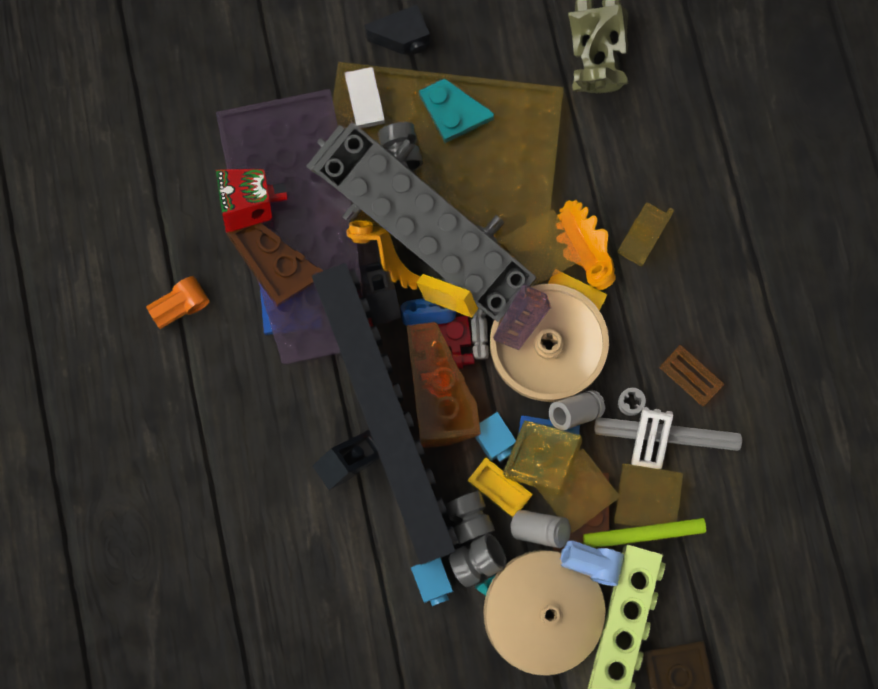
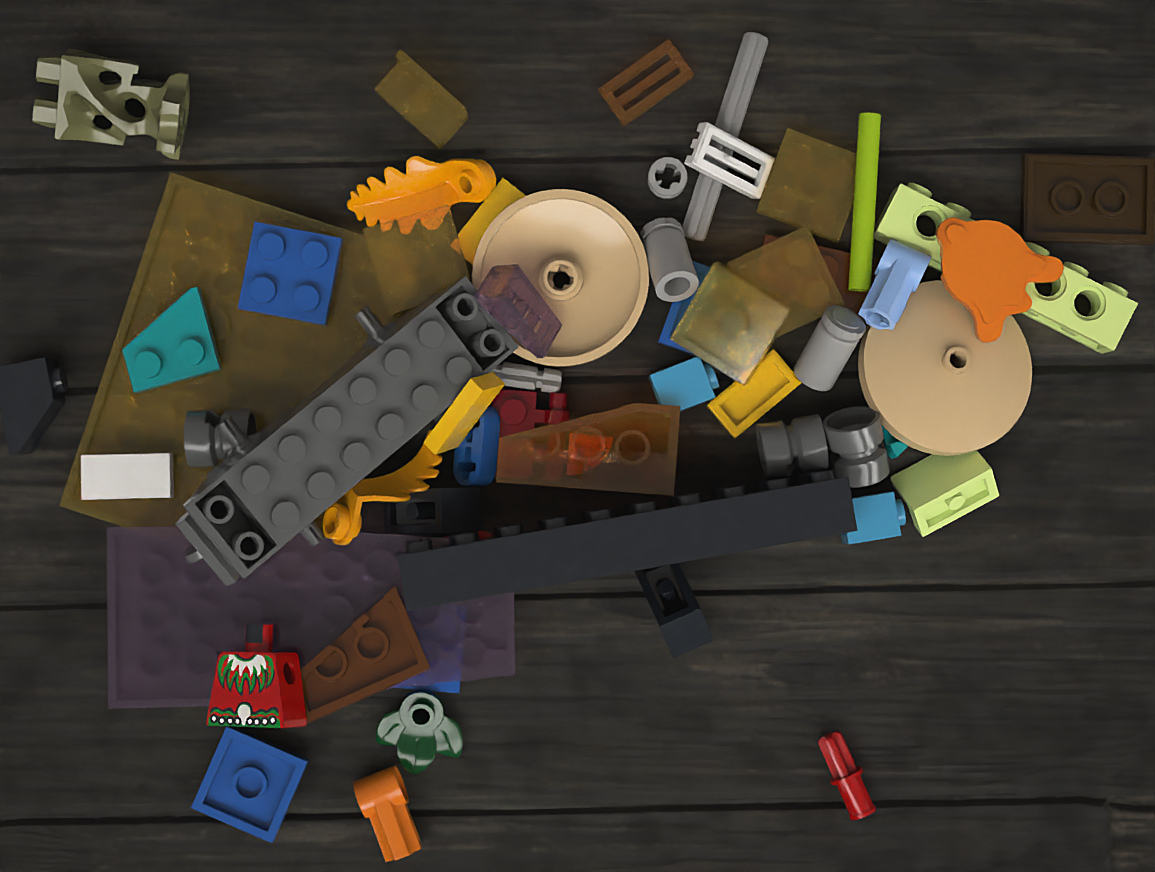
camera: 80 degrees left, 10 degrees up
none -> blue plate [191,726,310,843]
none -> blue plate [238,222,344,326]
none -> plate [376,690,463,774]
none -> red axle [818,731,876,820]
none -> yellowish green panel [891,451,999,537]
none -> orange tile [936,218,1064,343]

